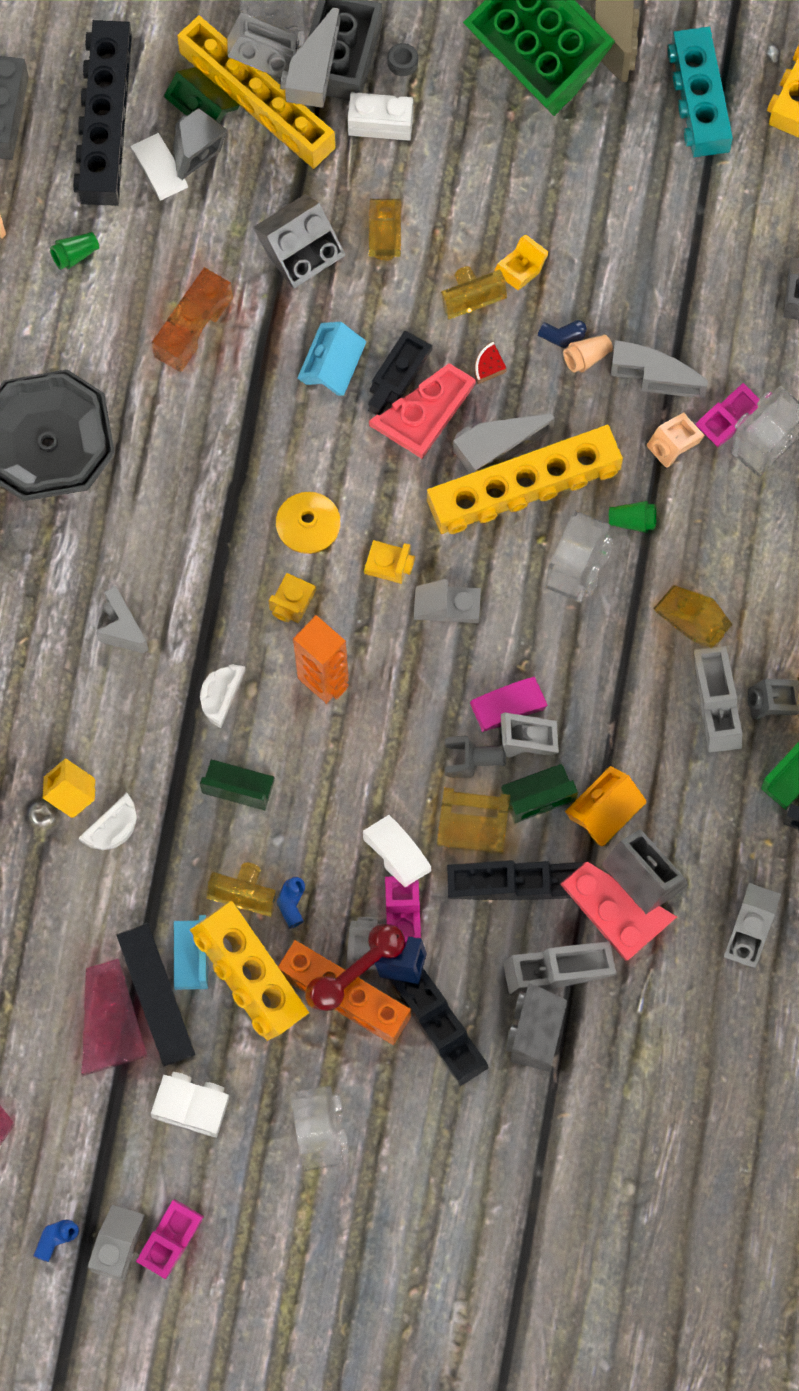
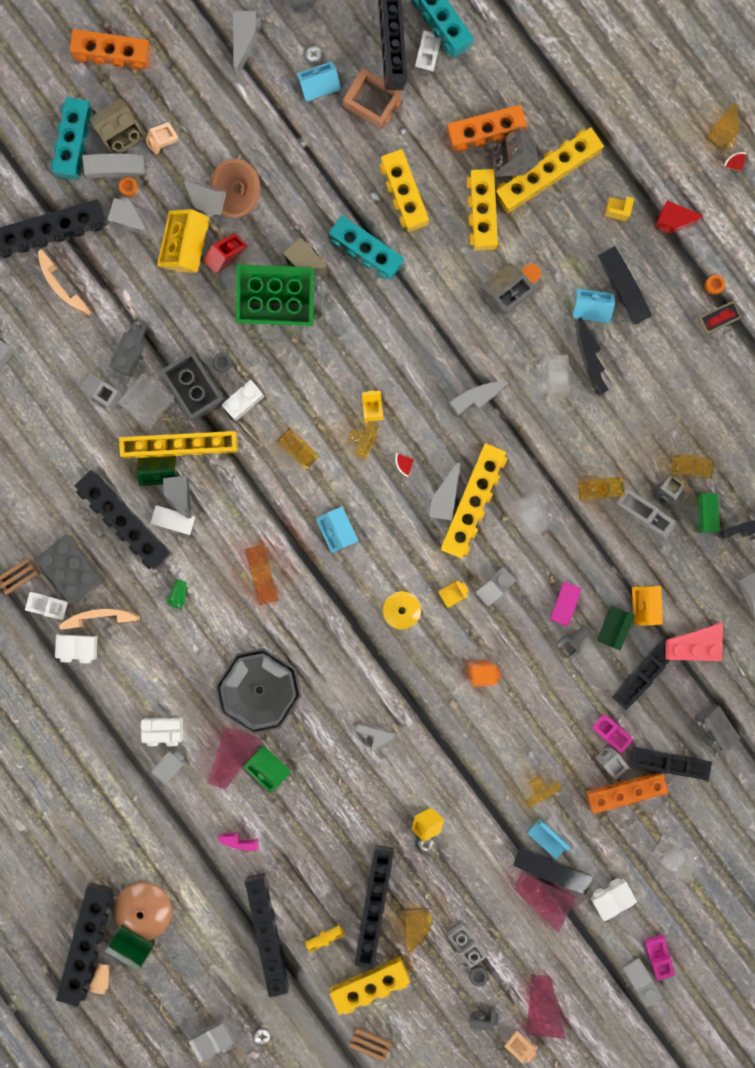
camera: 50 degrees left, 15 degrees up
blue arm [33,1219,79,1262] -> none
white tile [79,793,137,850] -> none
yellow brick [190,901,310,1041] -> none
white tile [200,664,246,728] -> none
dark green panel [200,759,275,811] -> none
light grey window [227,13,297,79] -> none
flat silver slope [253,194,346,288] -> none
yellow bracket [268,573,316,623] -> none
blue arm [276,877,305,929] -> none
light grey slope [280,8,340,108] -> none
dark red piece [305,924,405,1011] -> none
white slope [363,815,431,887] -> none
black hinge [368,331,433,416] -> none
coral wing [369,363,476,459] -> none
dark blue panel [375,937,427,984] -> none
clear yellow plate [437,787,511,854] -> none
light grey slope [501,712,559,758] -> none
light grey slope [503,941,616,995] -> none
dark blue arm [538,320,587,348] -> none
light nougat cone [563,334,613,373] -> none
flat silver slope [602,829,688,914] -> none
green cone [609,501,657,533] -> none
light nougat bracket [647,412,705,468] -> none
dark pink slope [695,383,766,448] -> none

